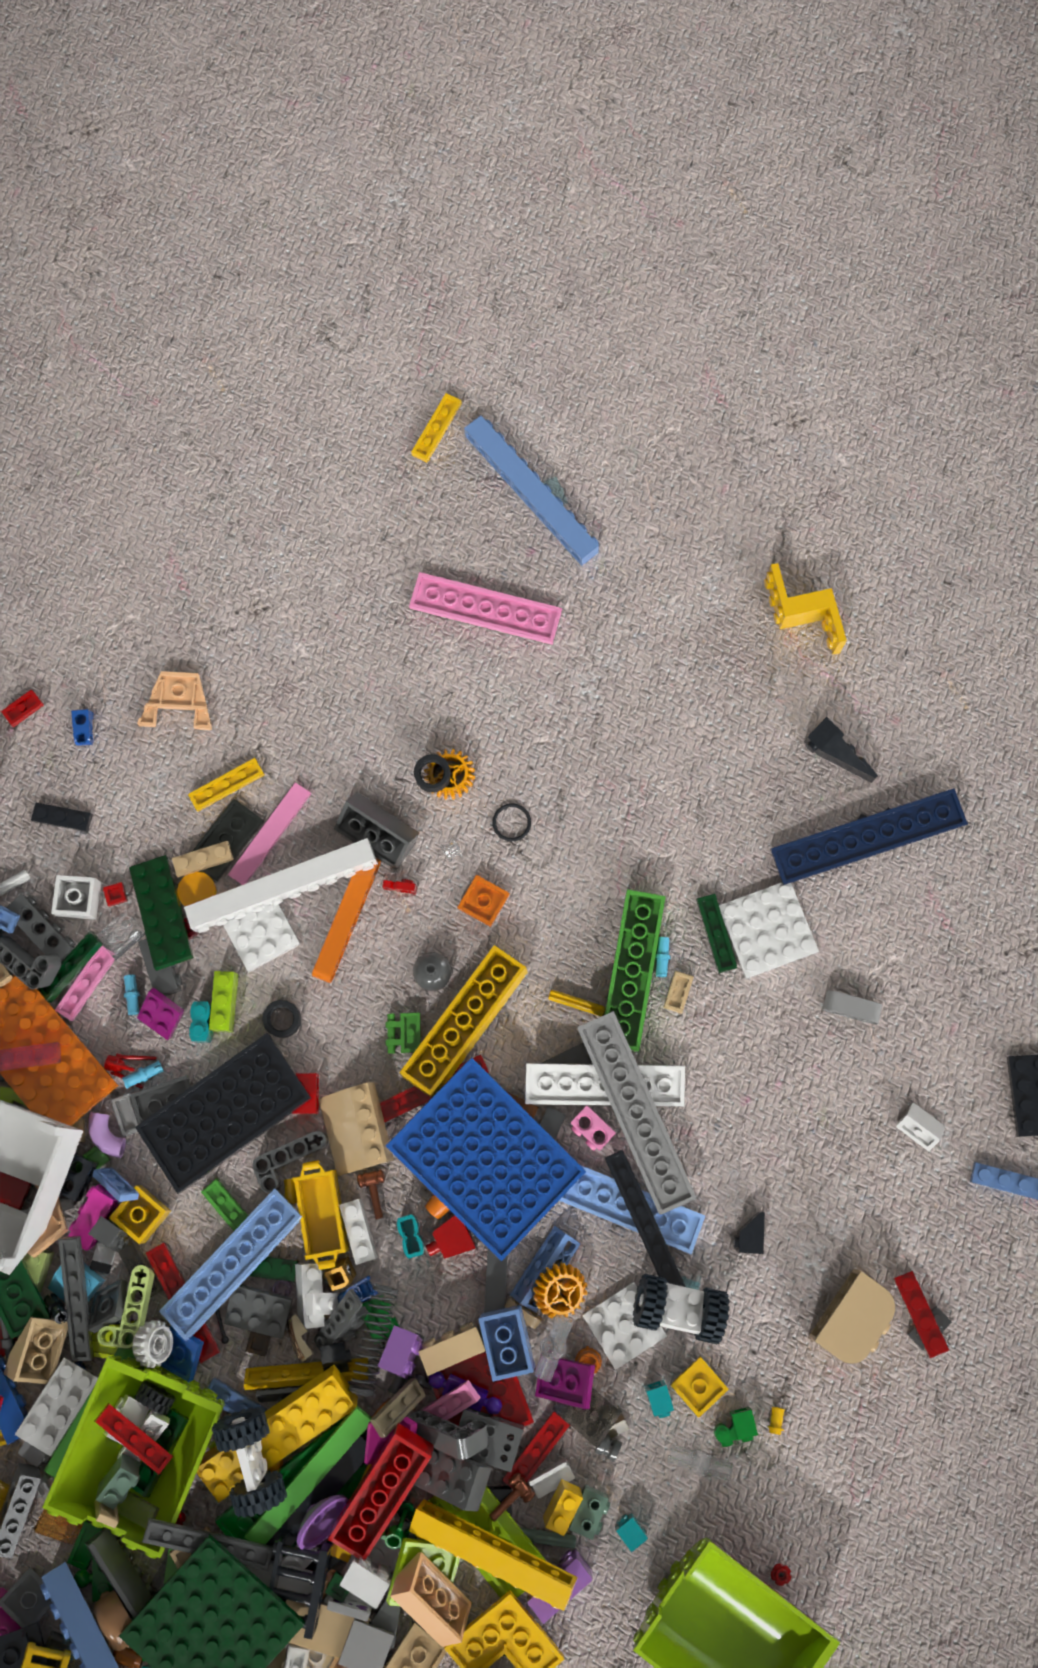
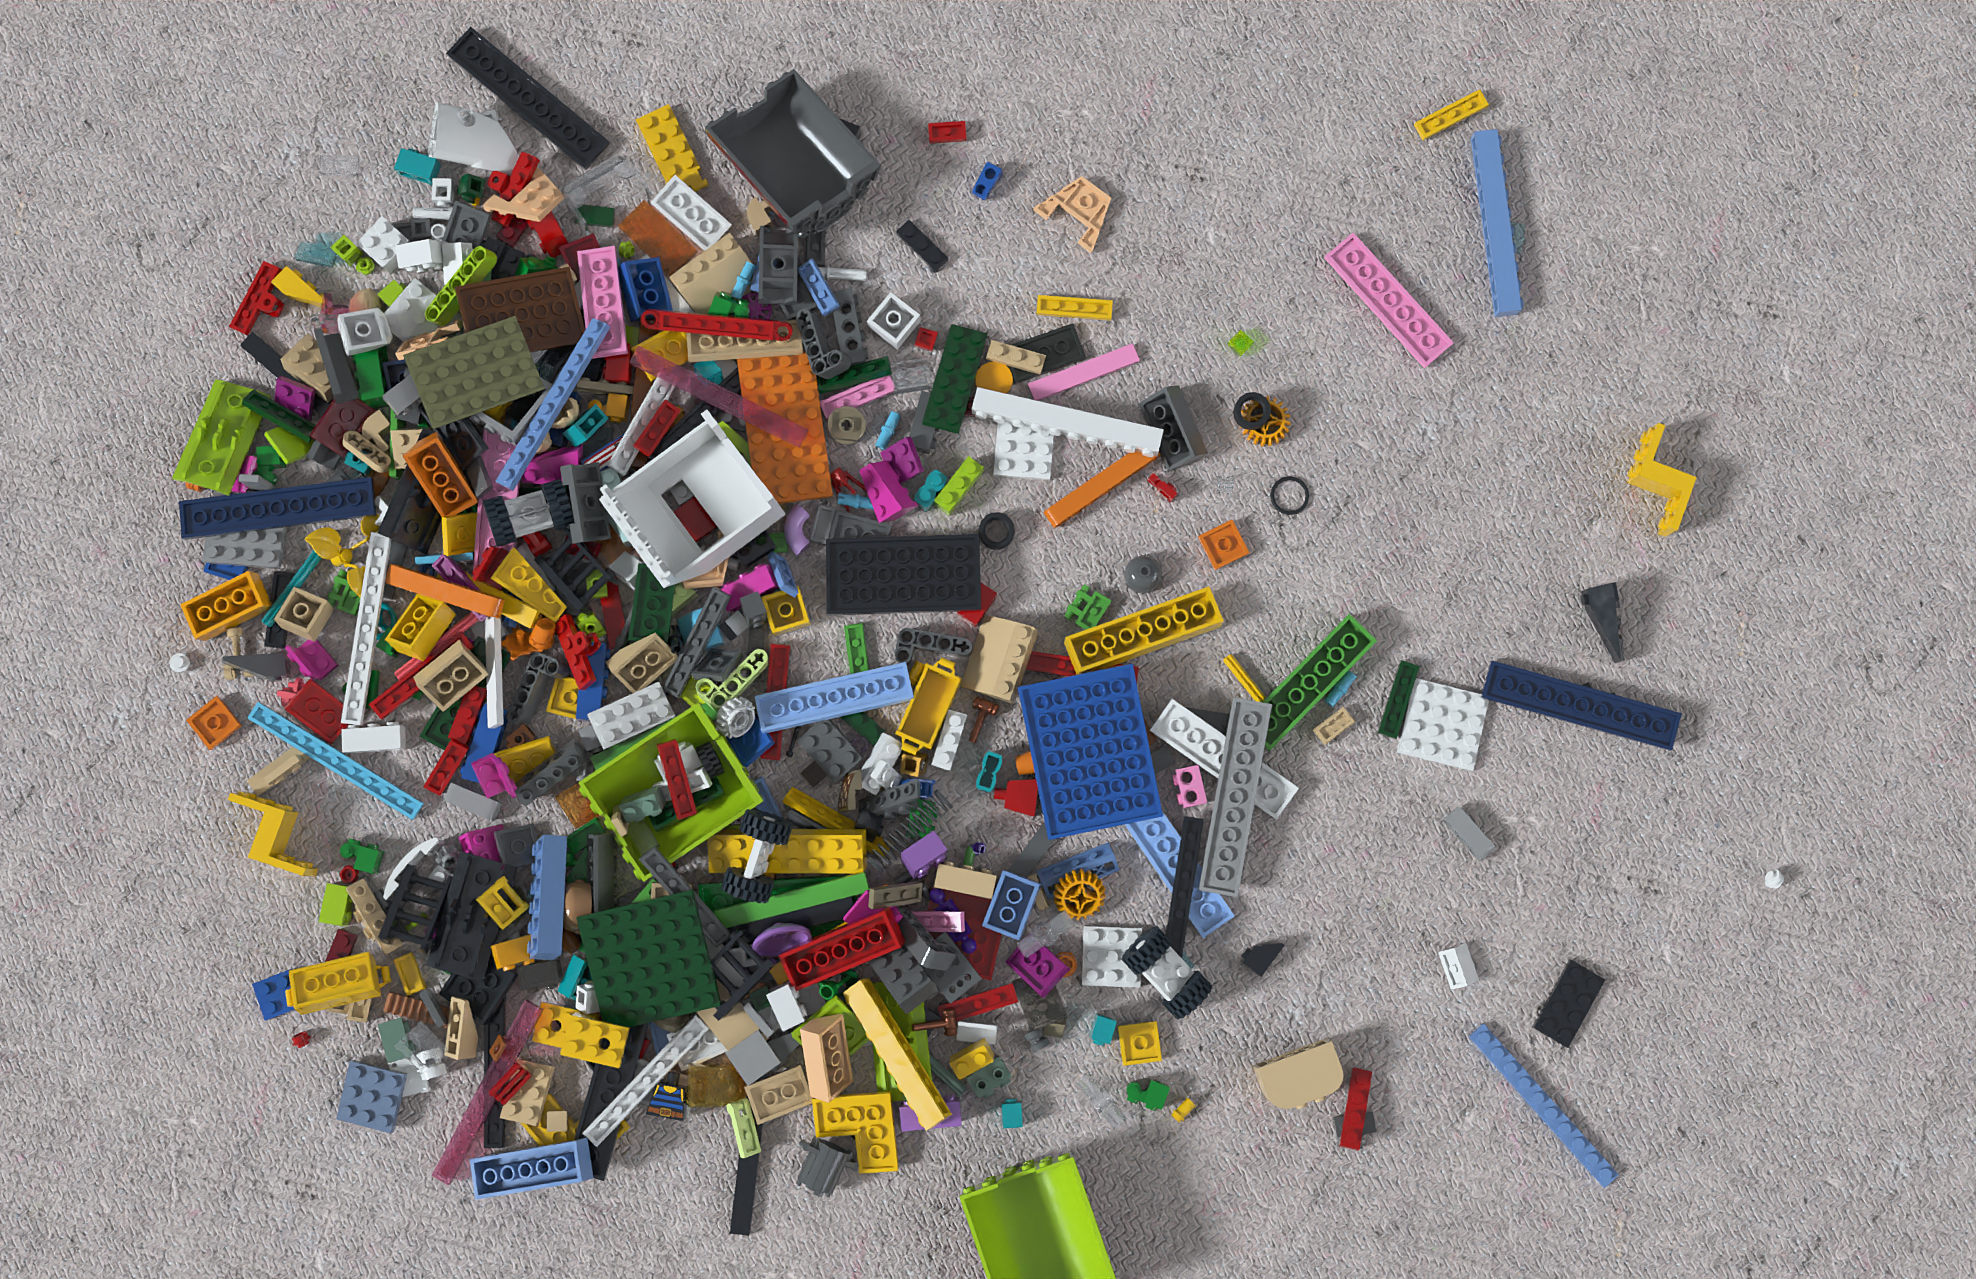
camera: 30 degrees right, 5 degrees up
red plate [770,1563,791,1586] -> none
none -> dark tan plate [827,405,866,444]
none -> dark pink wedge [859,461,918,523]
none -> arm [963,842,986,866]
none -> clear neon green plate [1227,329,1254,357]

